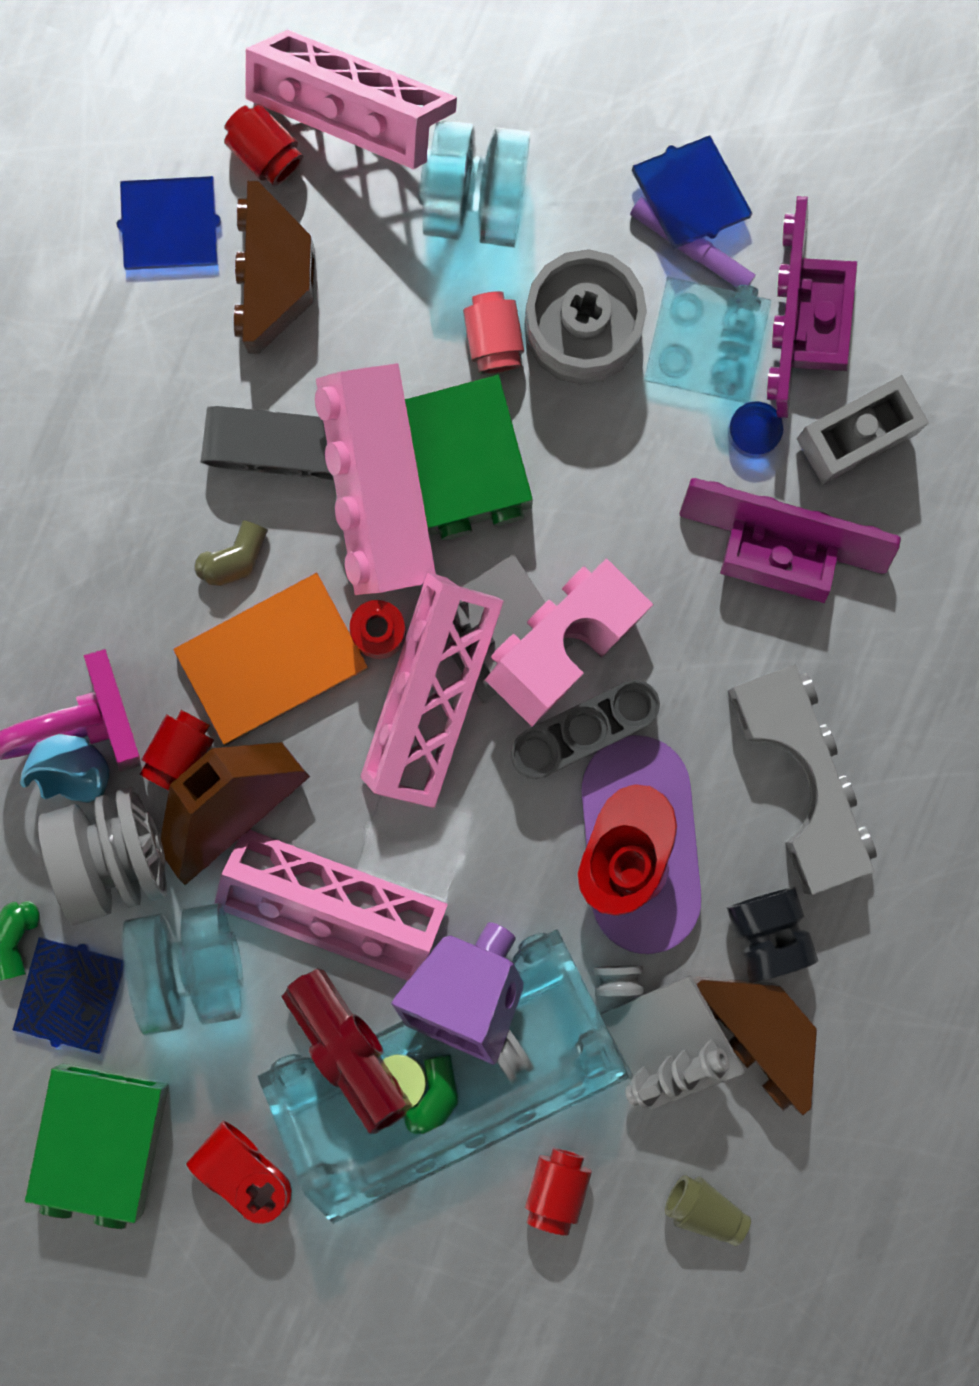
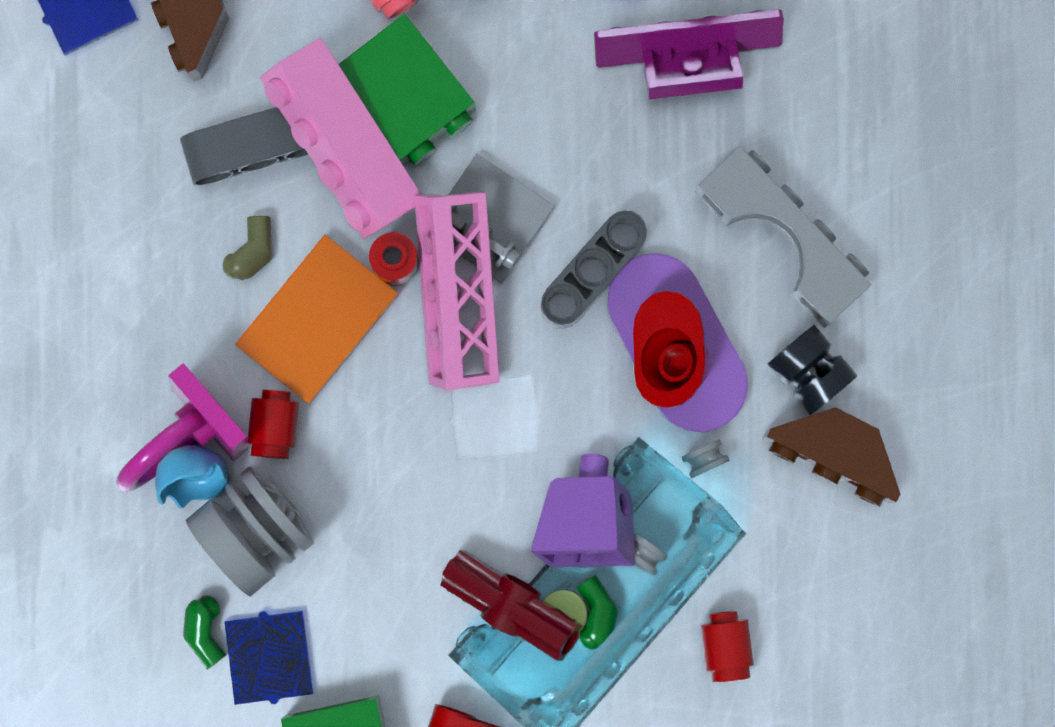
camera: 20 degrees left, 0 degrees up
clear light blue wheel [122,903,244,1036] -> none
reddish brown slope [160,742,310,885] -> none
bright pink fence [213,830,448,981] -> none
bright pink arch [485,558,654,726] -> none
light grey hinge [599,975,745,1109] -> none
olive cone [665,1175,751,1247] -> none

